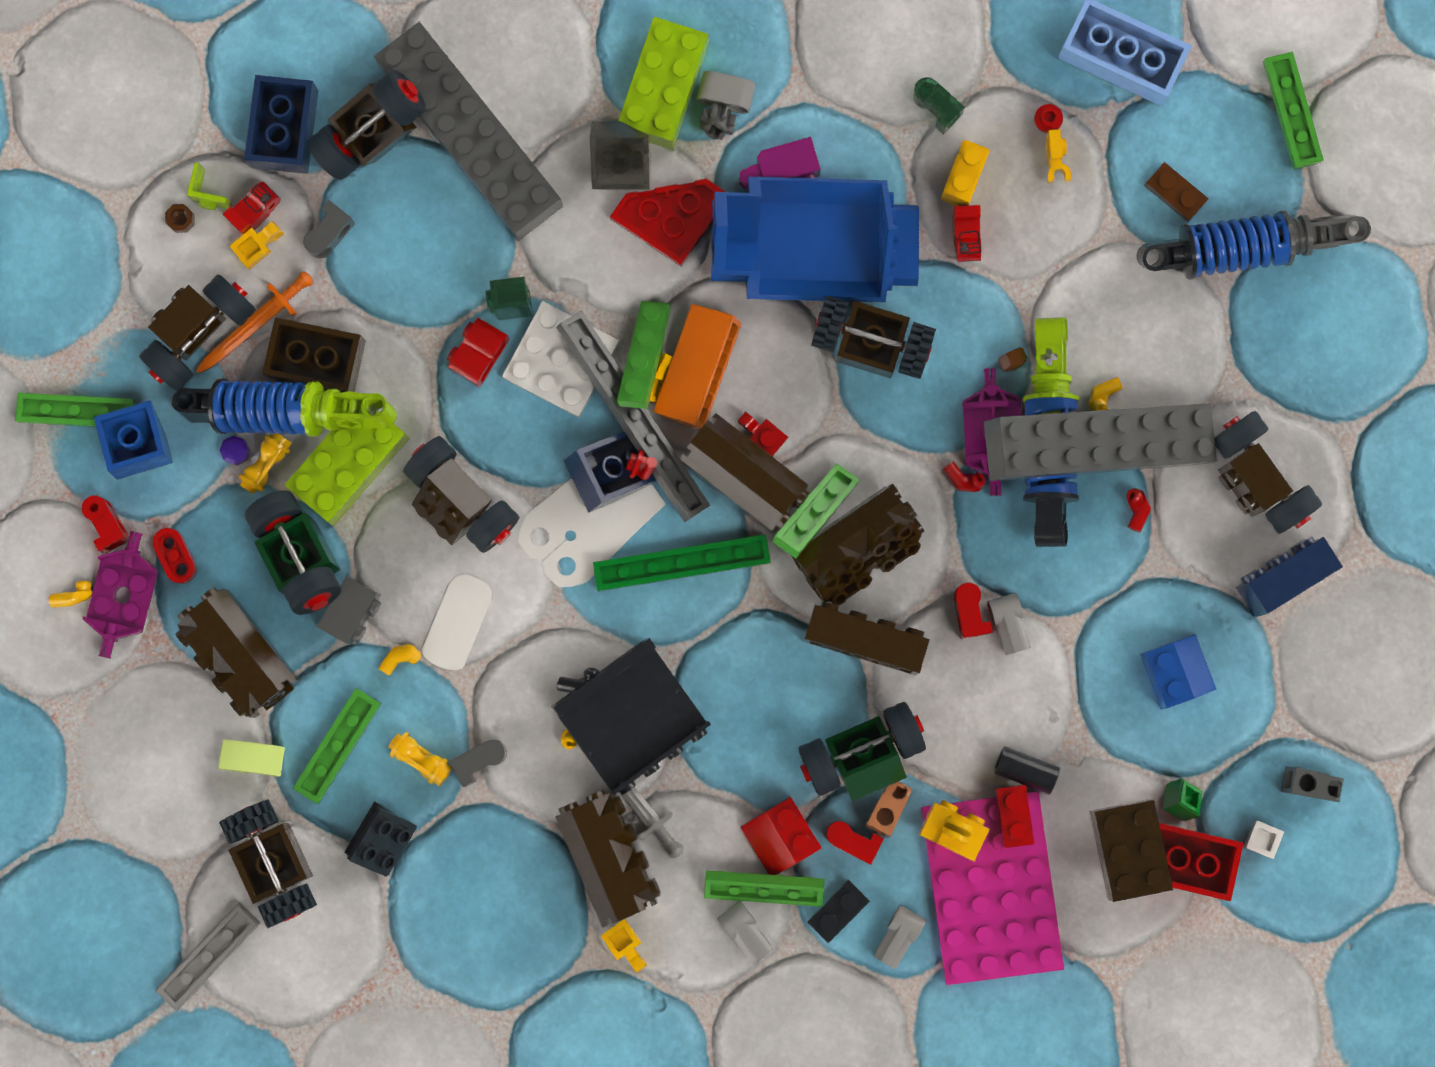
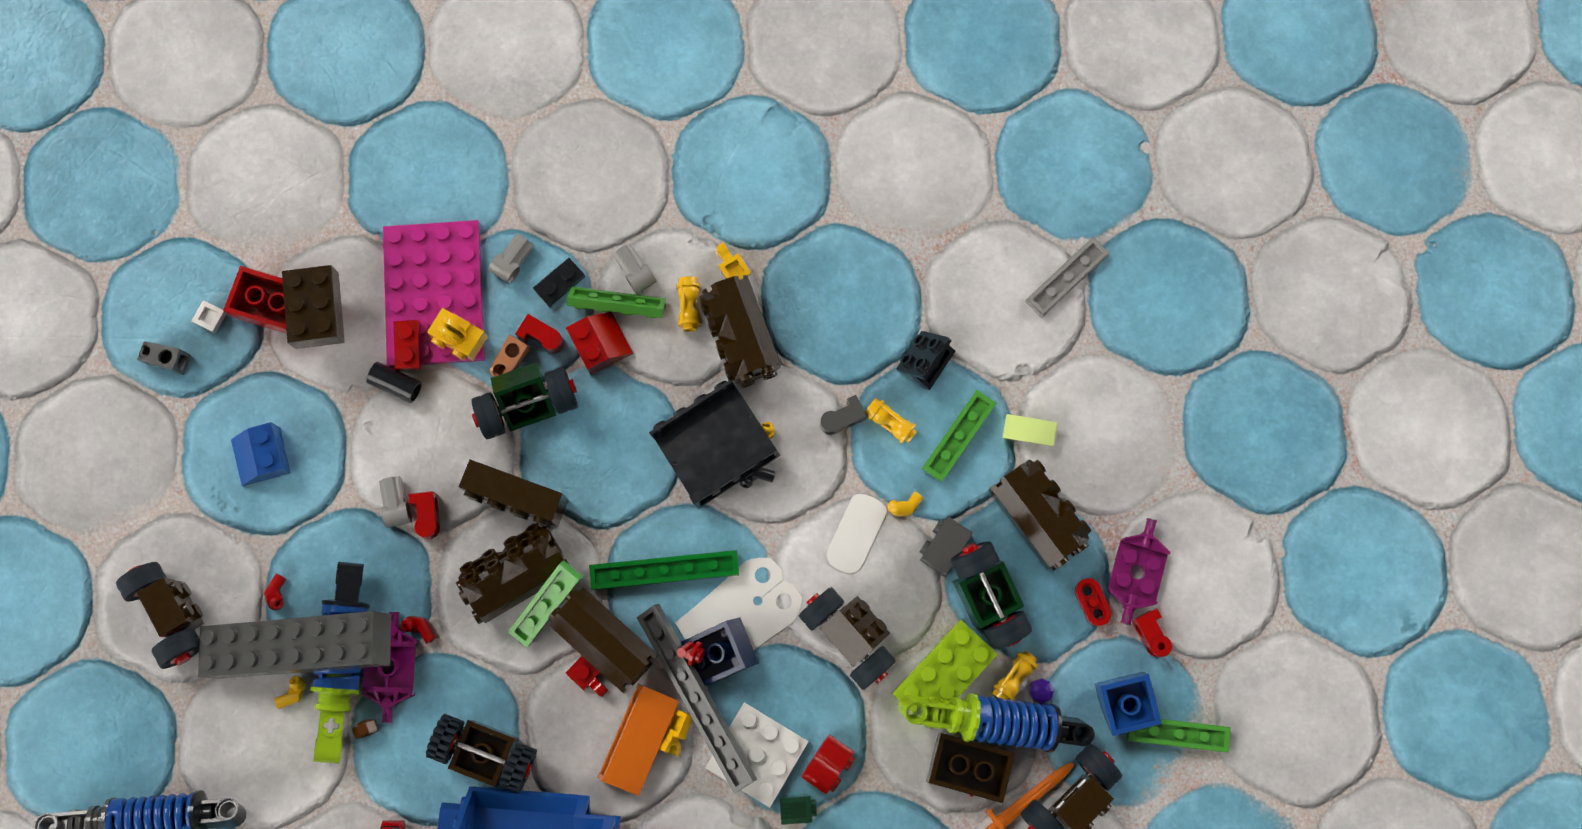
camera: 175 degrees right, 5 degrees down
yellow arm [49,581,93,608] -> none
brick [219,799,317,929] -> none
bright green plate [617,301,671,409] -> none
light grey sword [622,787,684,858] -> none
green slope [1163,778,1202,821] -> none
dark blue brick [1236,536,1343,617] -> none
none -> yellow piece [676,276,702,332]

